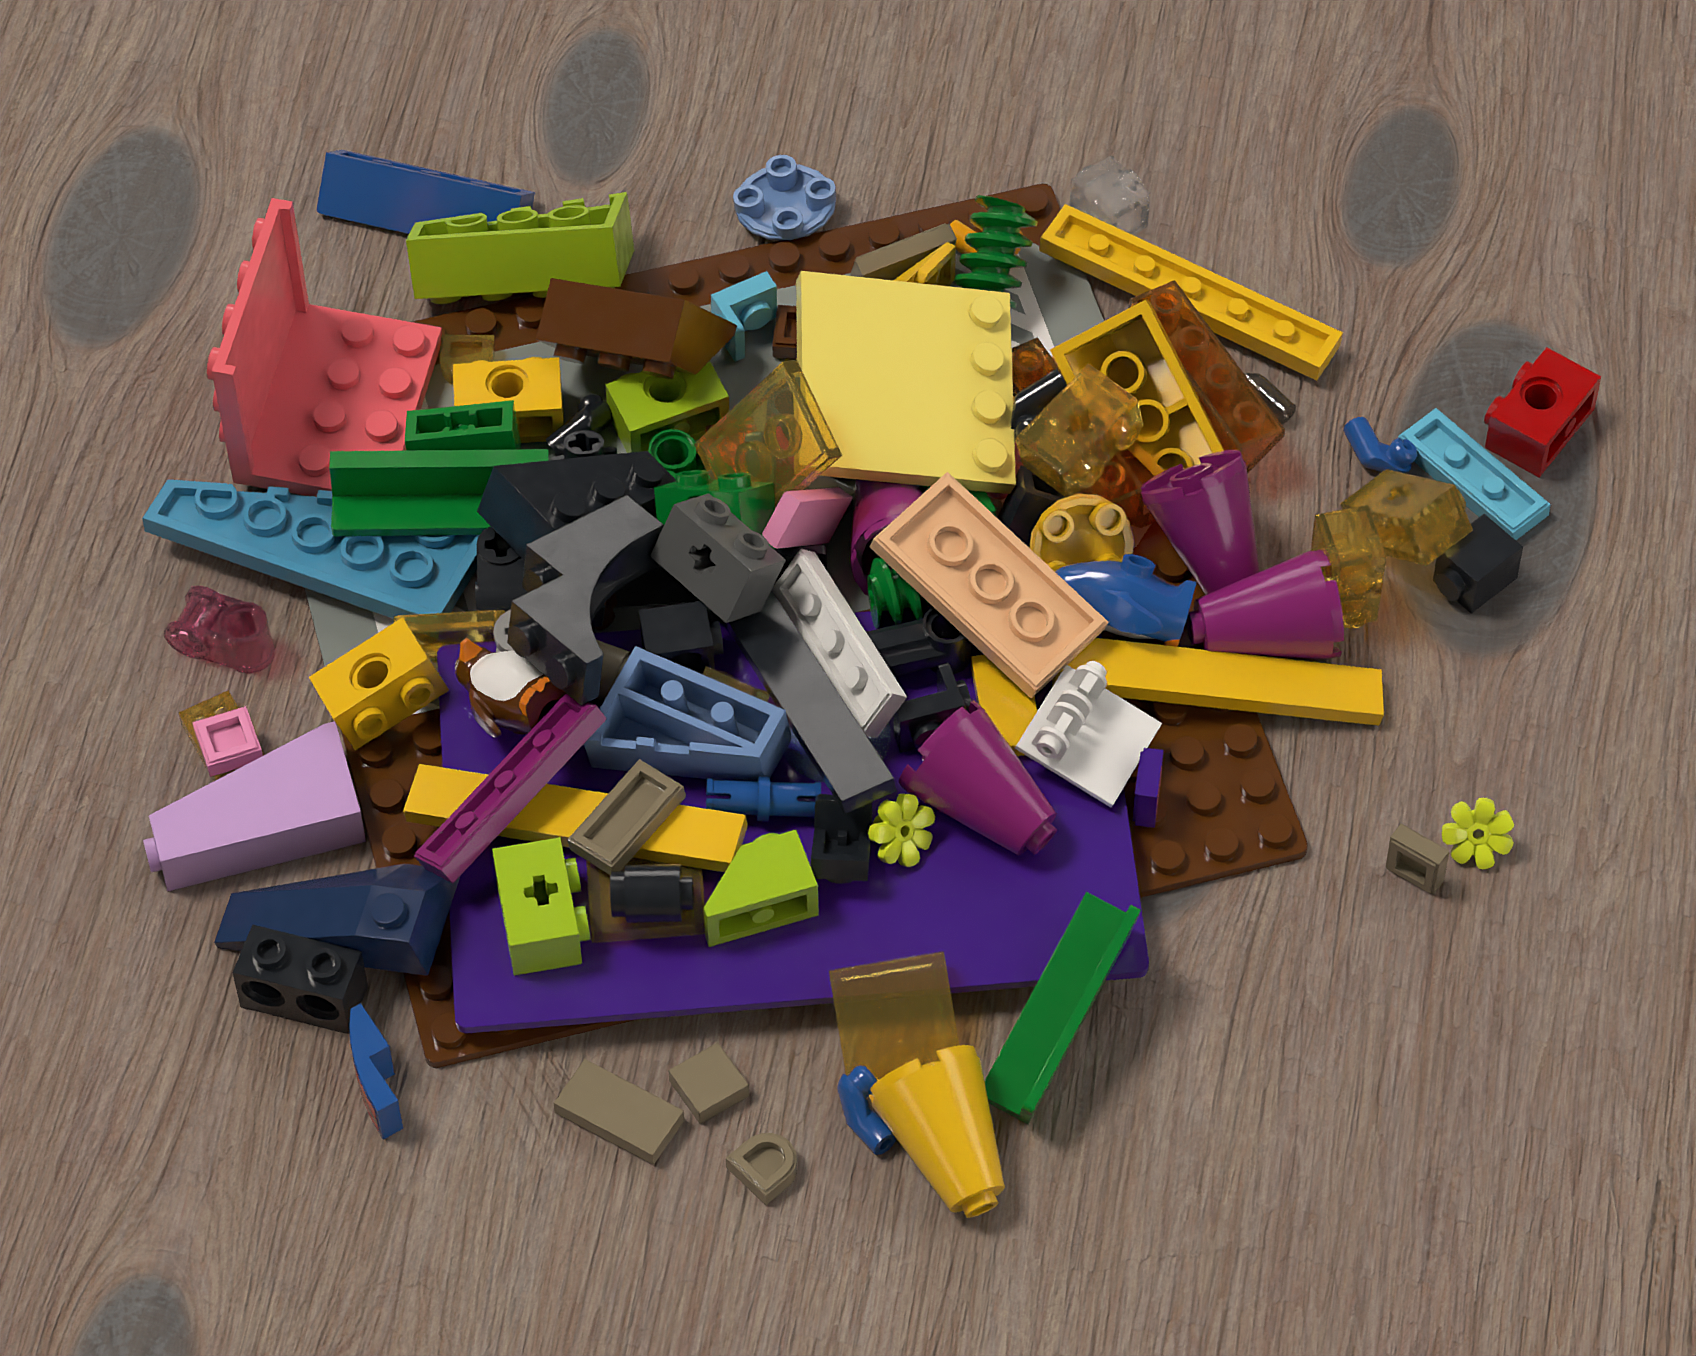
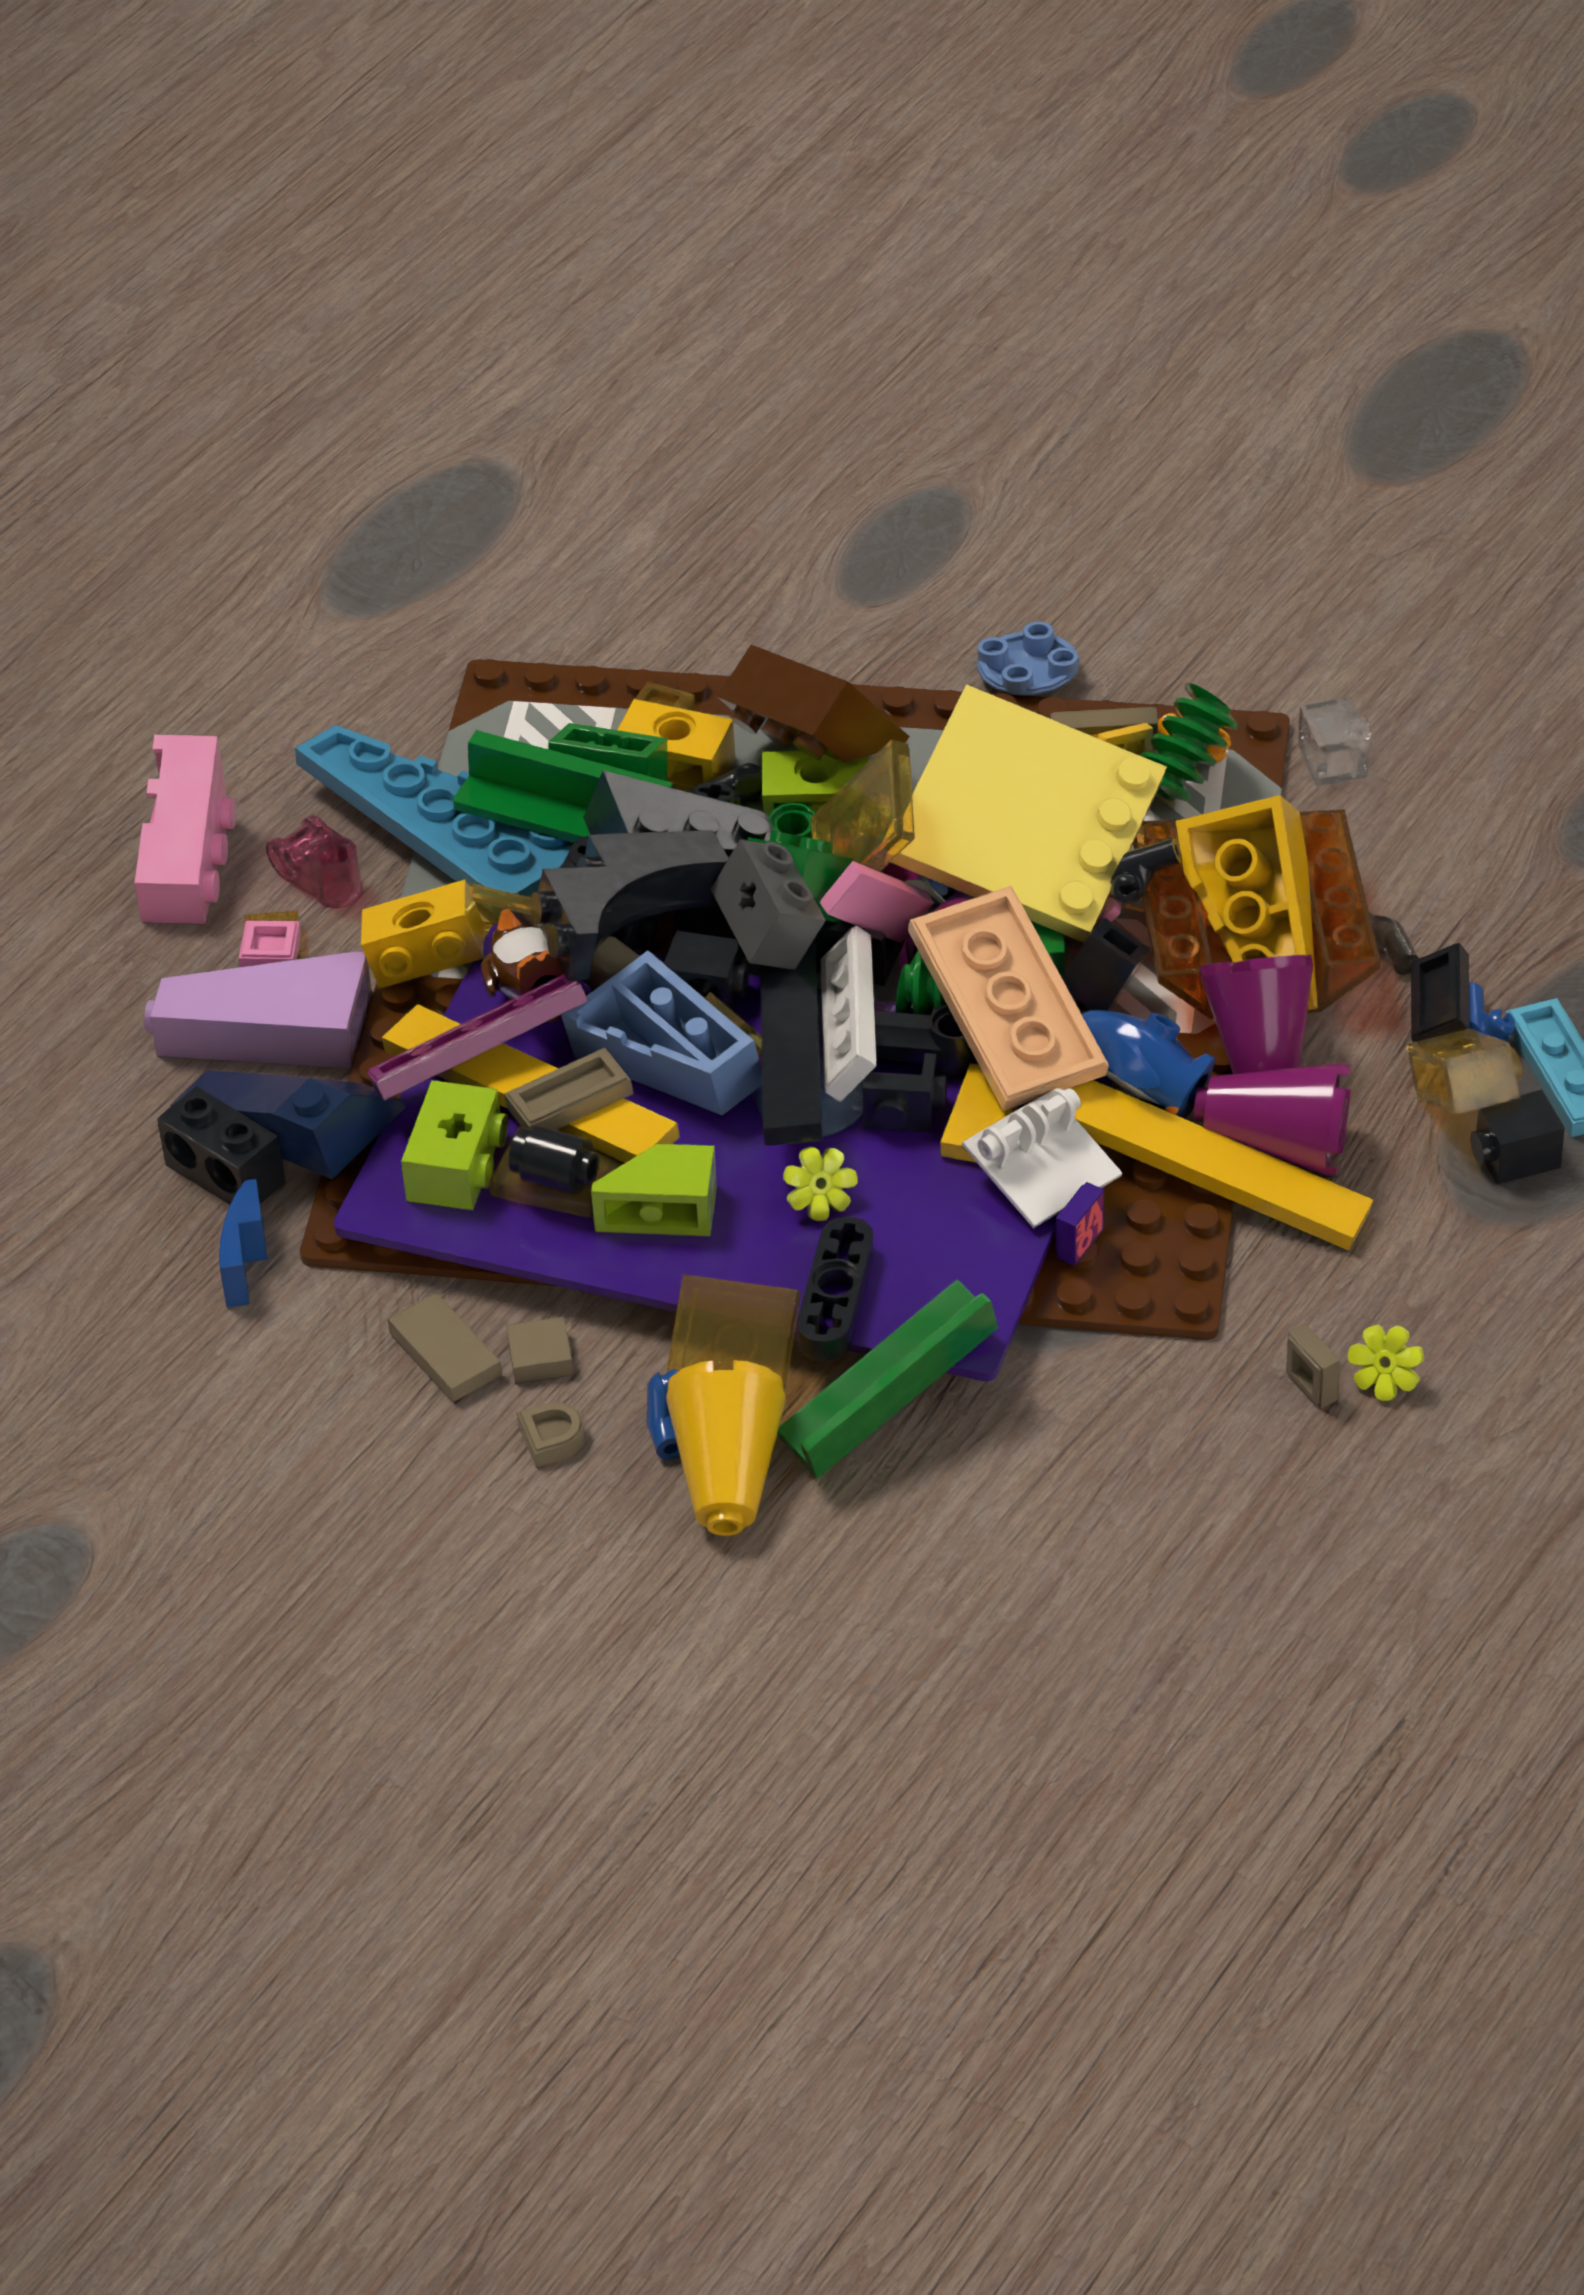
camera: 25 degrees right, 10 degrees down
coral bracket [207,198,443,497] -> none
blue panel [317,150,535,234] -> none
lime wedge [406,192,635,304] -> none
blue pin [706,776,821,822] -> none
medium azure bracket [711,271,777,362] -> none
black bracket [811,794,873,884] -> none
magenta cone [898,700,1057,856] -> none
clear yellow brick [1015,363,1144,497] -> none
yellow dish [1029,493,1134,571] -> none
yellow plate [1039,204,1343,381] -> none
clear yellow brick [1310,505,1387,629] -> none
none -> bright pink wedge [134,734,236,924]
none -> black beam [797,1216,874,1361]
none -> black tile [1411,942,1470,1052]

